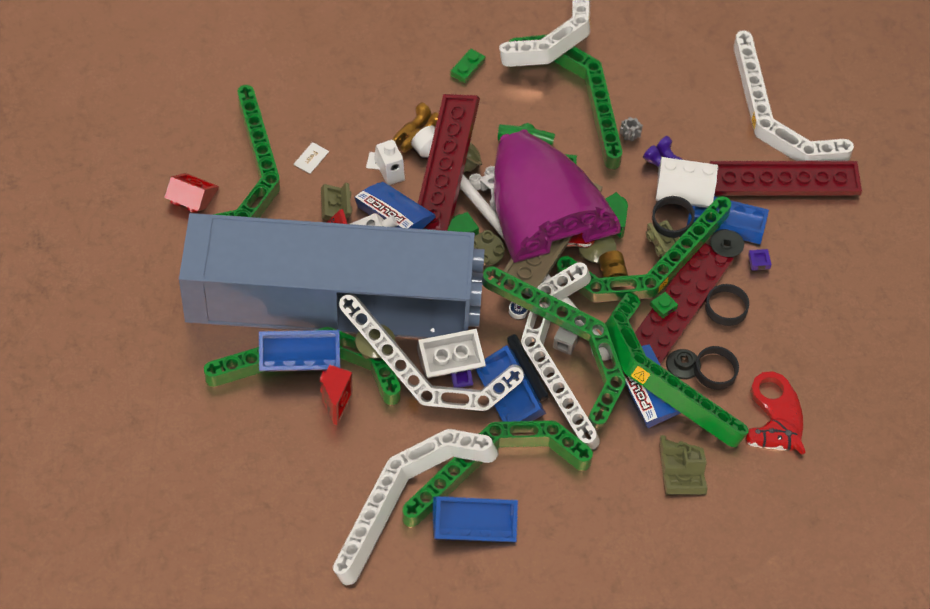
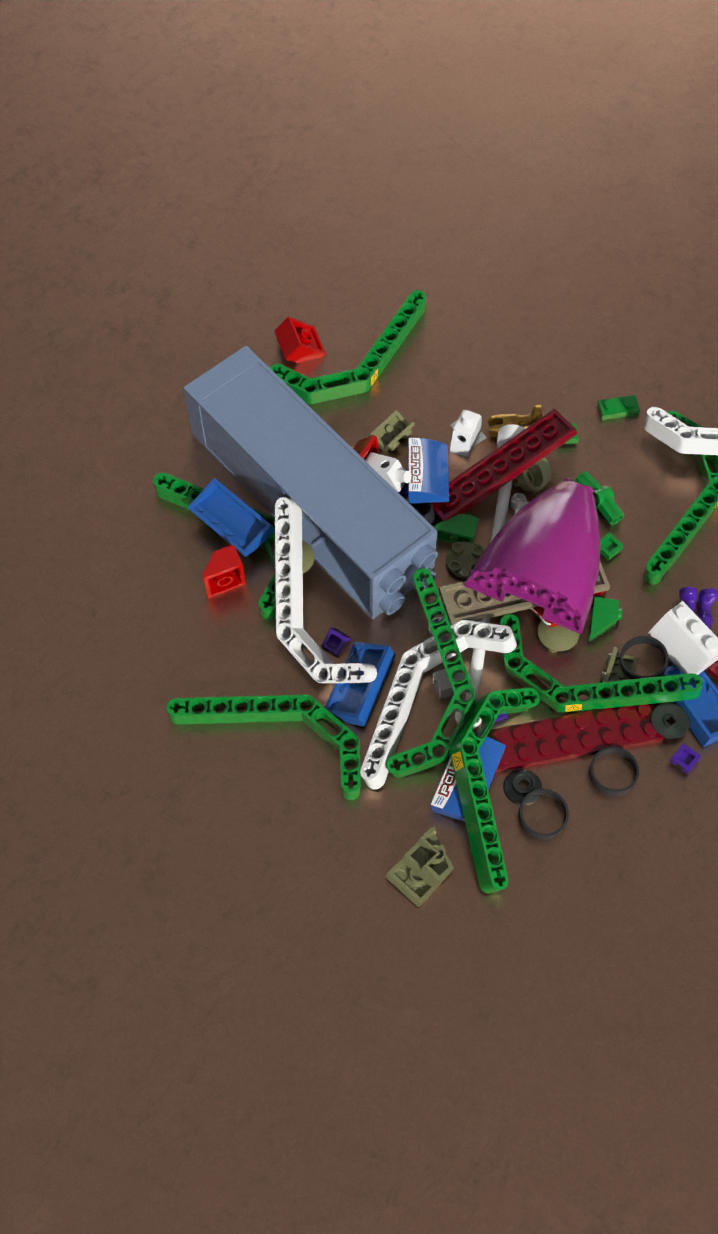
camera: 50 degrees right, 5 degrees up
white sticker [293,142,329,173] -> none
white beam [333,429,498,585] -> none
white slope [417,329,486,378] -> none
blue slope [433,496,518,542] -> none
black axle [507,334,548,402] -> none
pearl gold wheel [599,250,628,278] -> none
light grey gear [619,117,643,141] -> none
green plate [650,292,678,319] -> none
red animal [745,371,806,454] -> none

